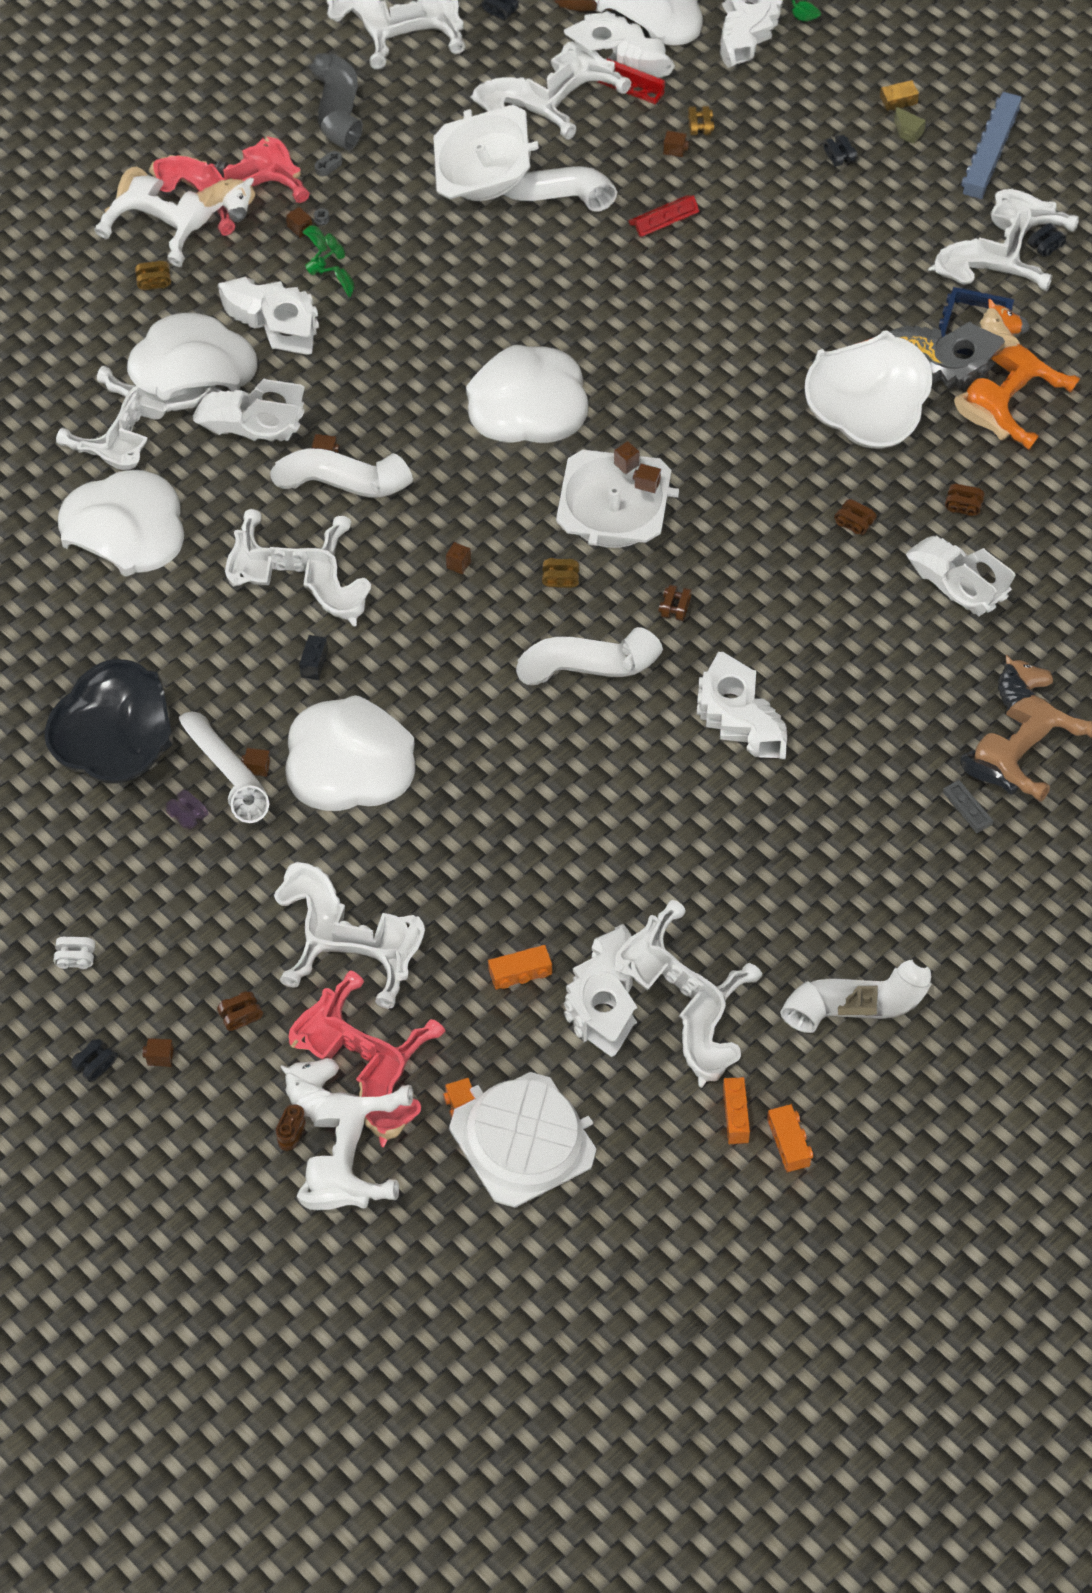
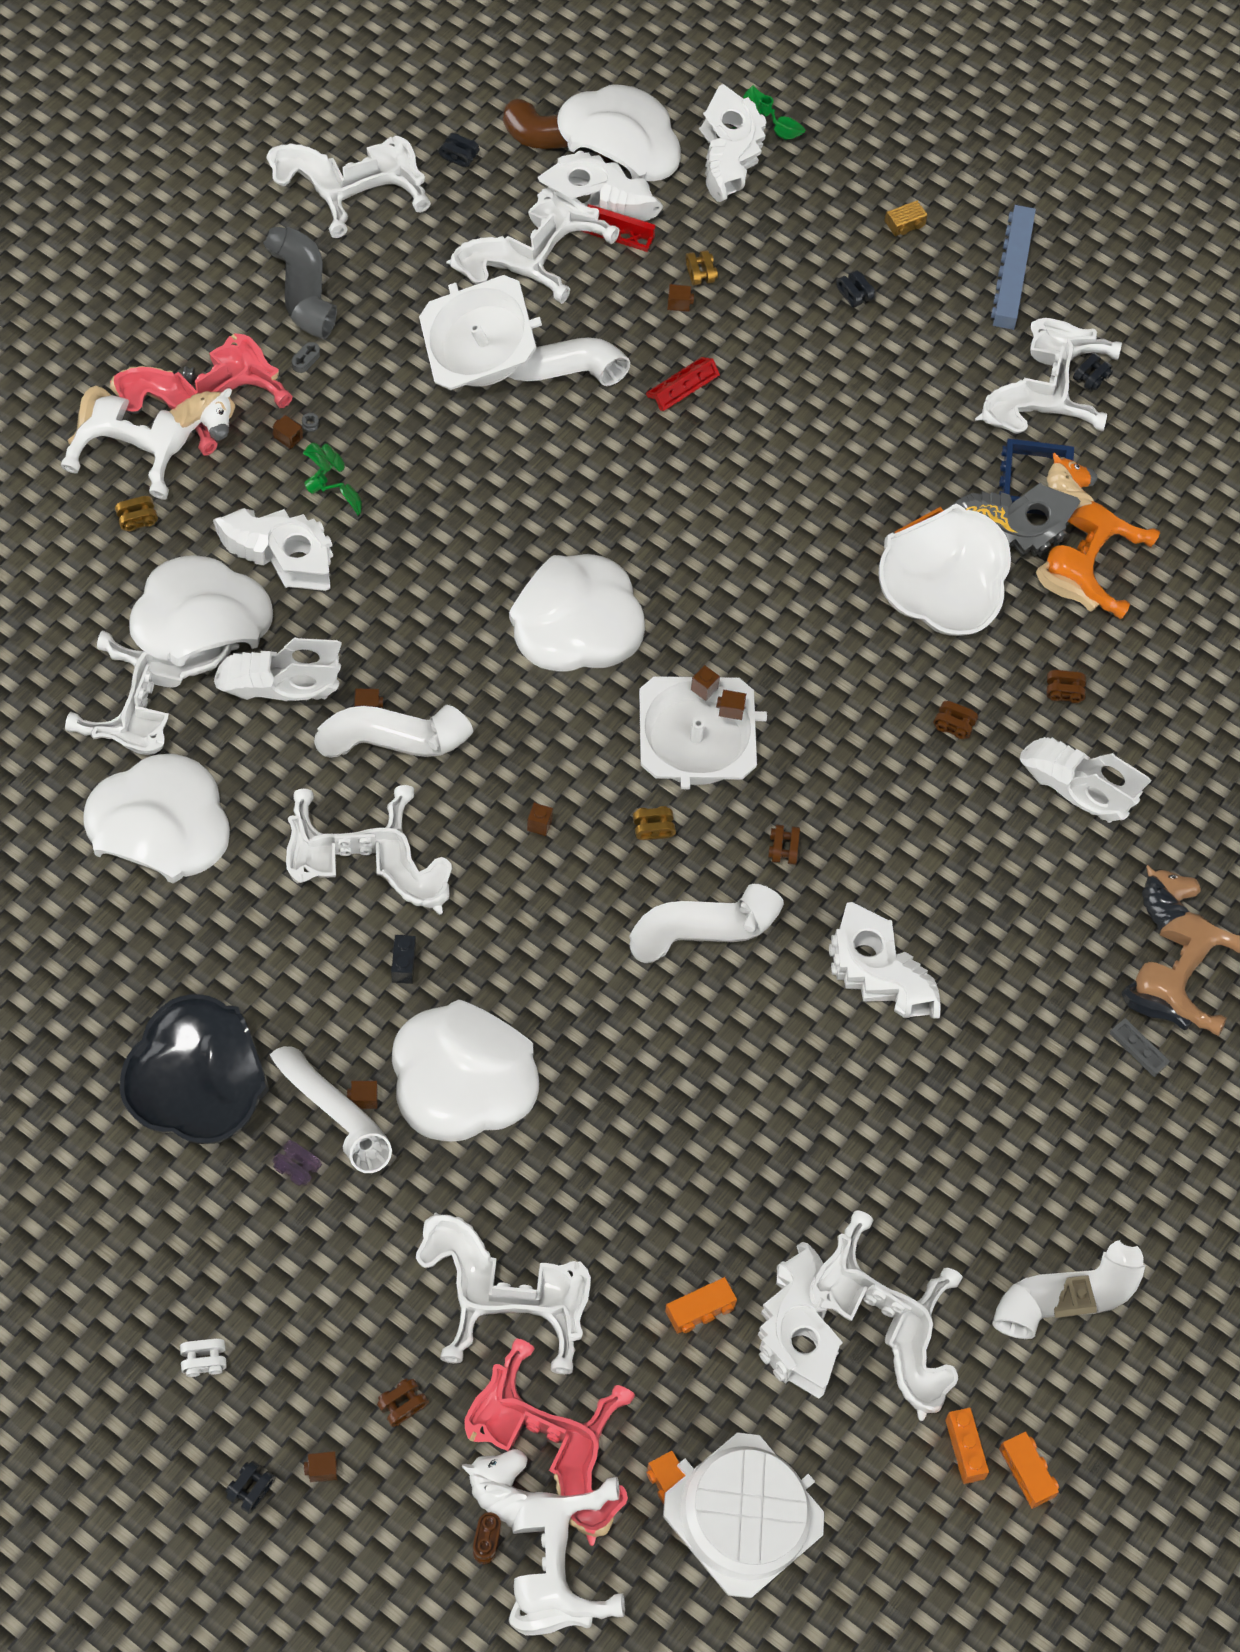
camera: 15 degrees left, 5 degrees up
olive slope [894,107,926,144] -> none

